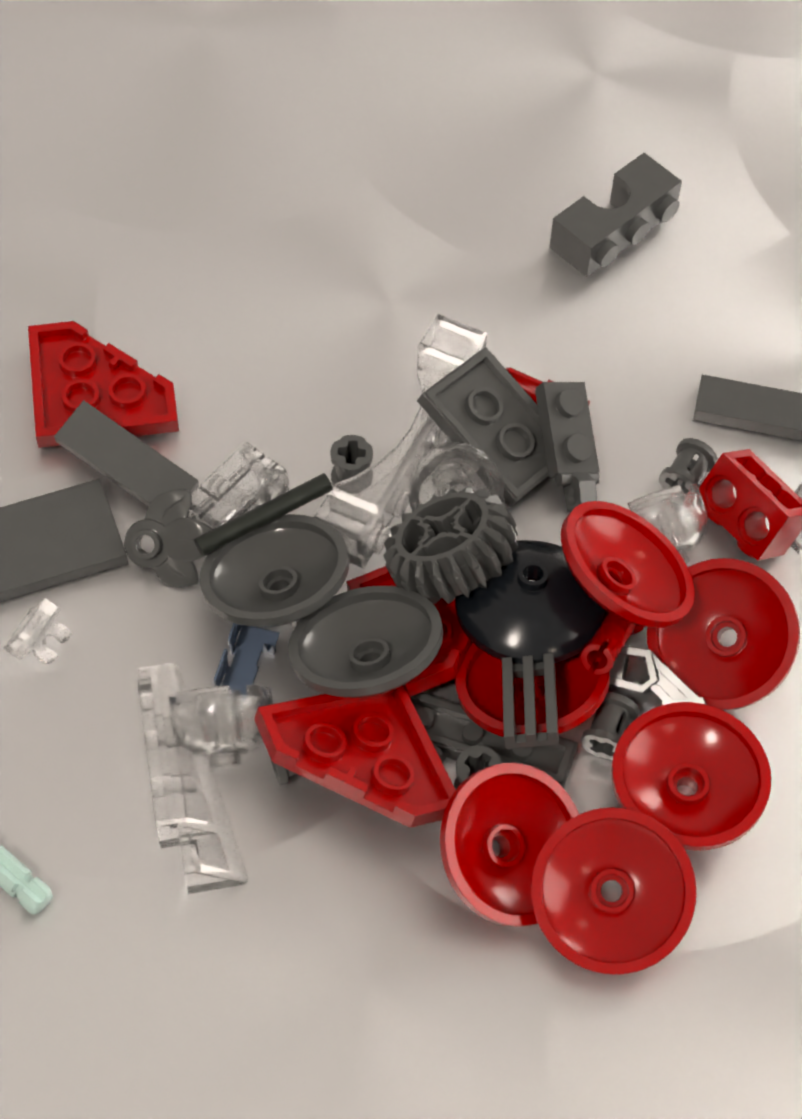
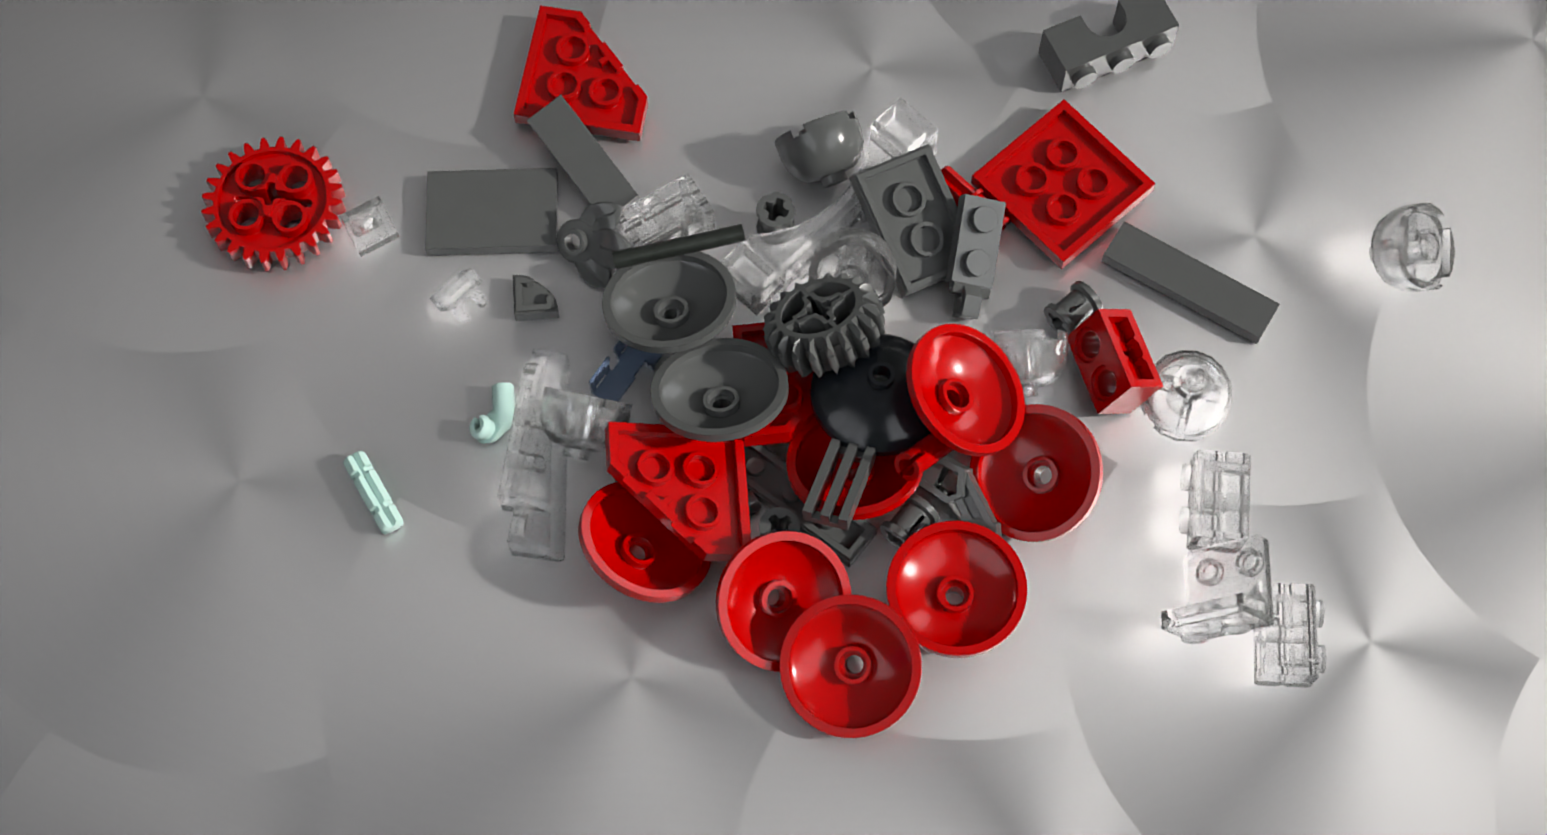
camera: 20 degrees right, 10 degrees up
none -> light aqua arm [469,382,516,444]
none -> dark grey tile [513,275,560,321]
none -> red dish [578,482,711,603]
none -> dark grey cylinder [774,111,864,188]
none -> red plate [971,99,1156,270]

